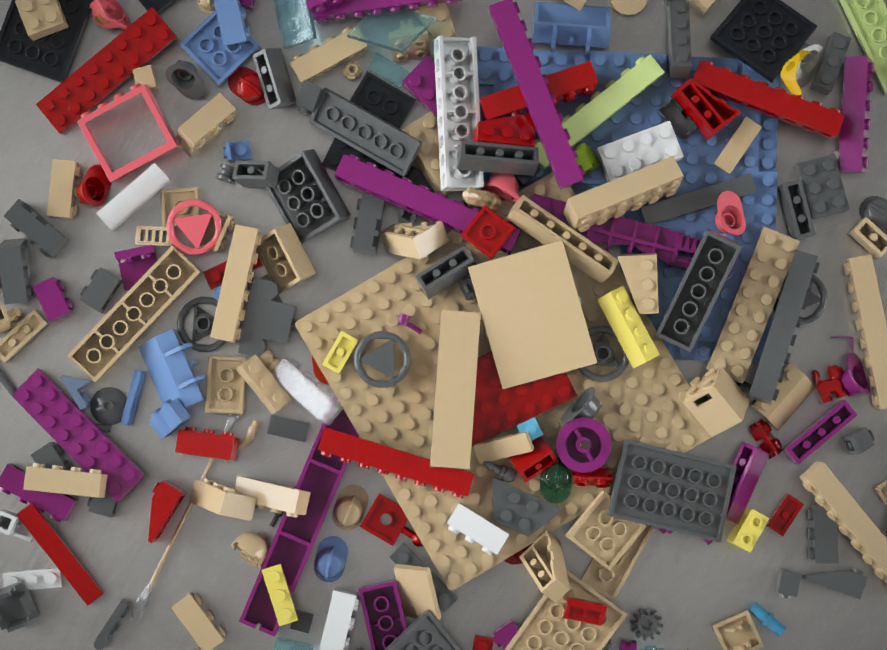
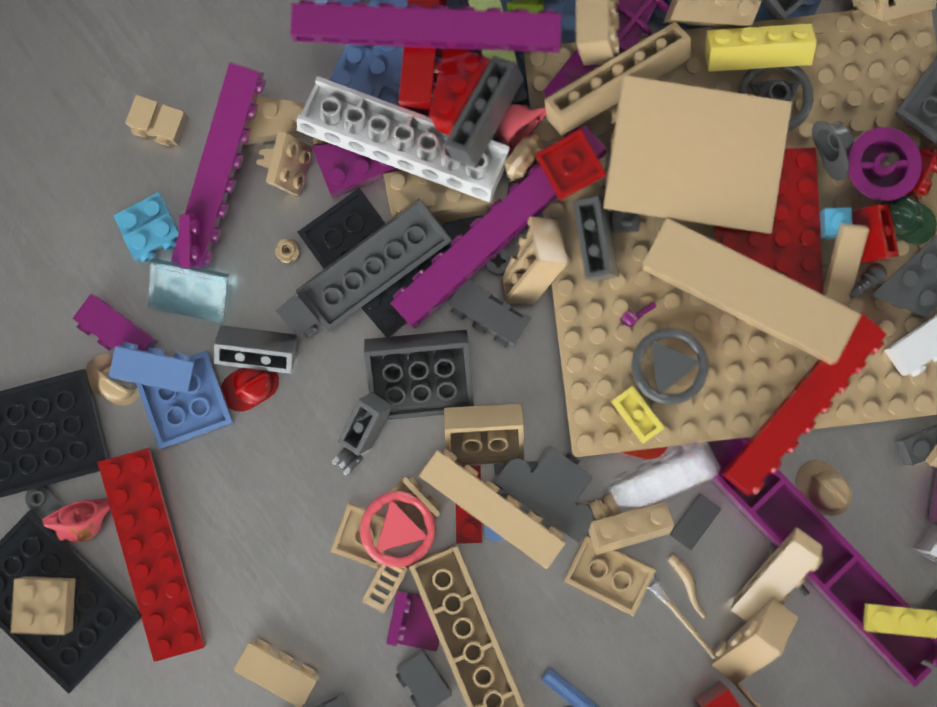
camera: 65 degrees left, 0 degrees up
coral window [77,83,180,182] -> none
red piece [77,164,112,207] -> none
white brick [96,163,171,231] -> none
tan panel [133,65,159,95] -> none
medium blue piece [138,329,207,409] -> none
medium blue brick [148,398,191,440] -> none
dark grey piece [165,60,206,100] -> none
red brick [175,427,239,461] -> none
tan wedge [176,93,236,158] -> none
dark grey piece [177,296,226,352] -> none
medium blue bracket [223,140,252,163] -> none
tan cylinder [231,532,270,569] -> none
tan brick [290,26,368,85] -> none
medium blue piece [314,536,348,582] -> none
clear light blue piece [347,9,436,54] -> none
red plate [359,493,423,547] -> none
clear light blue tile [367,52,409,89] -> none

